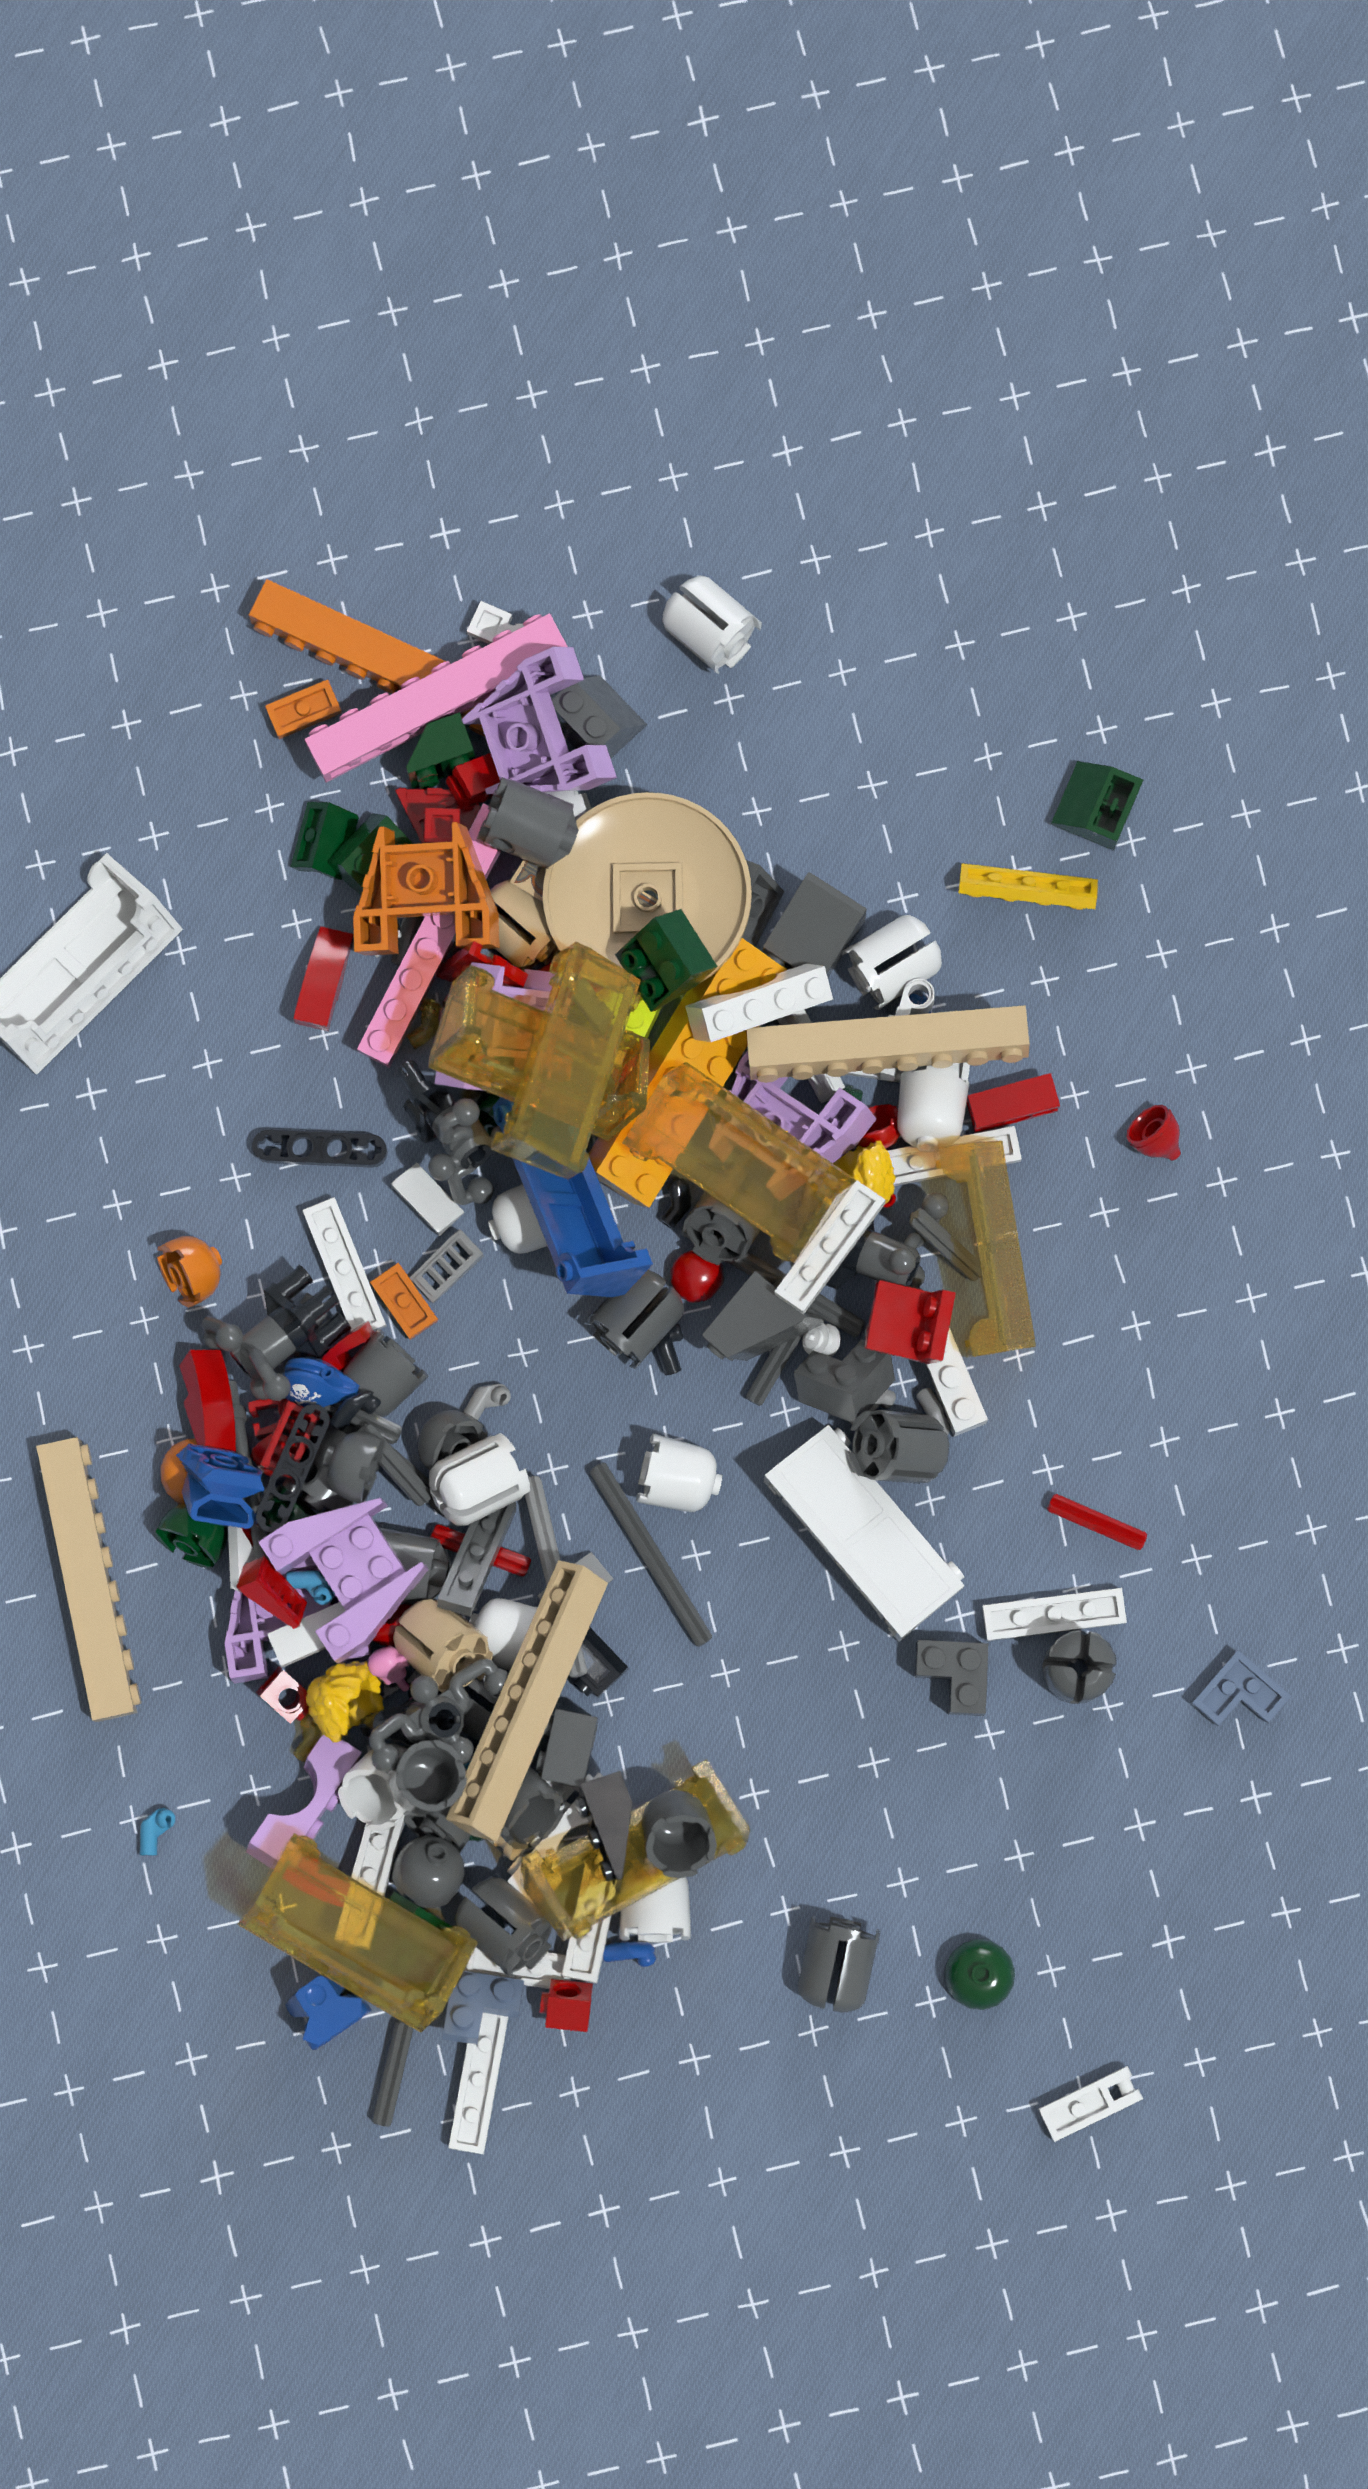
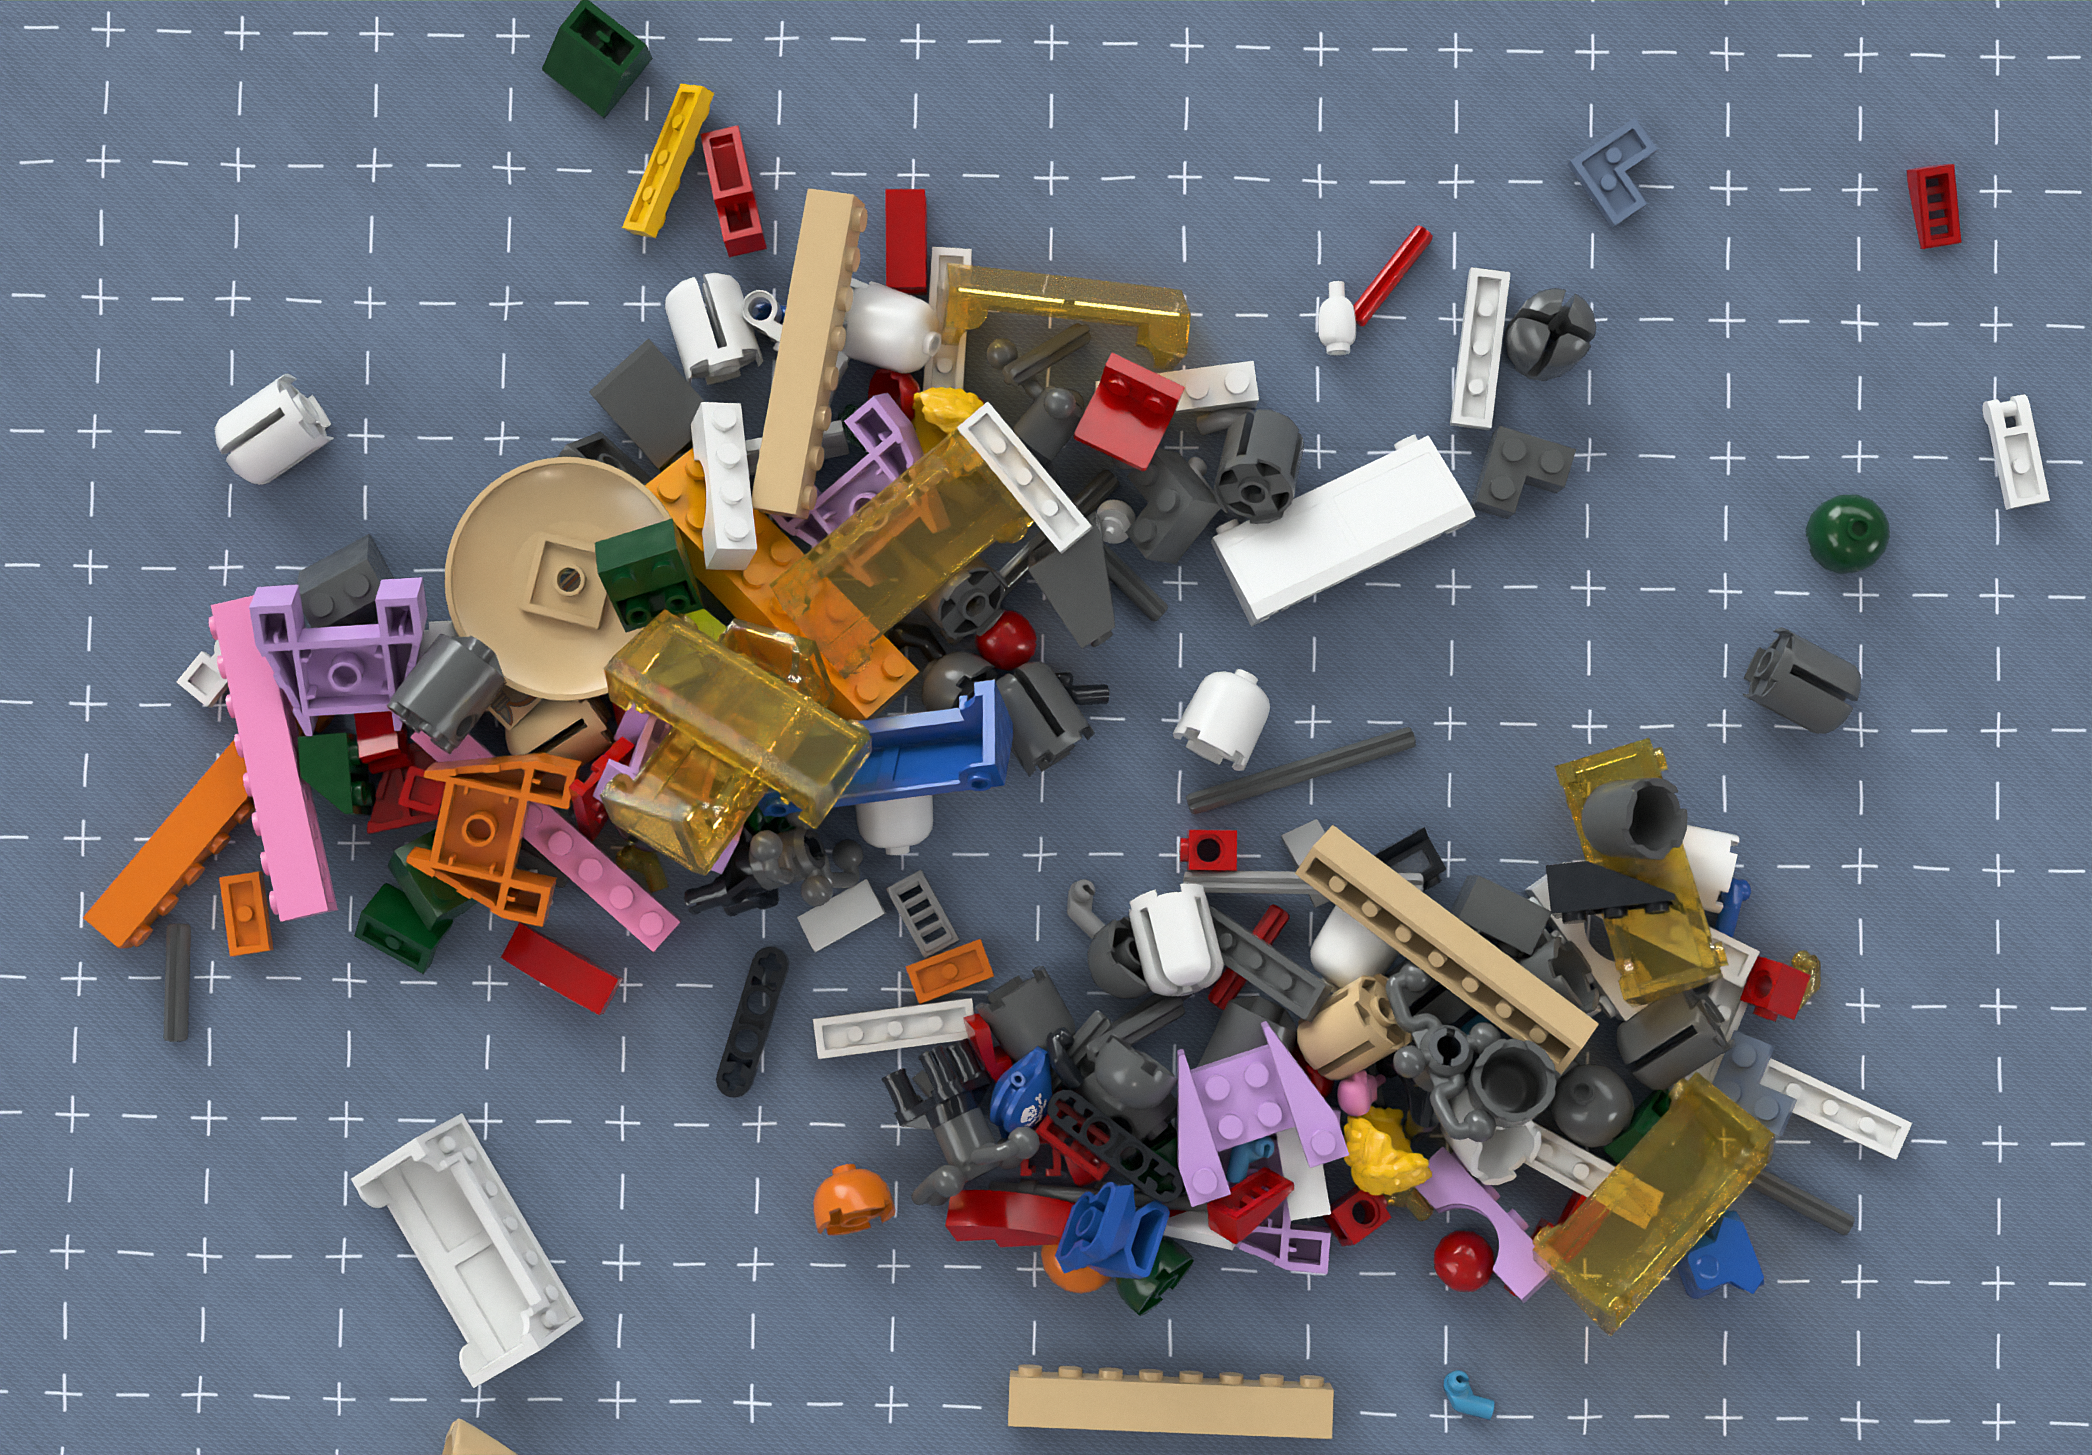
camera: 75 degrees left, 5 degrees up
red helmet [1126,1104,1181,1161] -> none
none -> dark grey axle [163,923,191,1042]
none -> red slope [700,125,767,258]
none -> dark grey cylinder [922,651,998,712]
none -> red brick [1179,830,1237,871]
none -> white plant [1318,281,1356,355]
none -> red hair [1433,1230,1495,1292]
none -> clear yellow arm [1791,950,1821,1011]
none -> red slope [1906,164,1961,249]

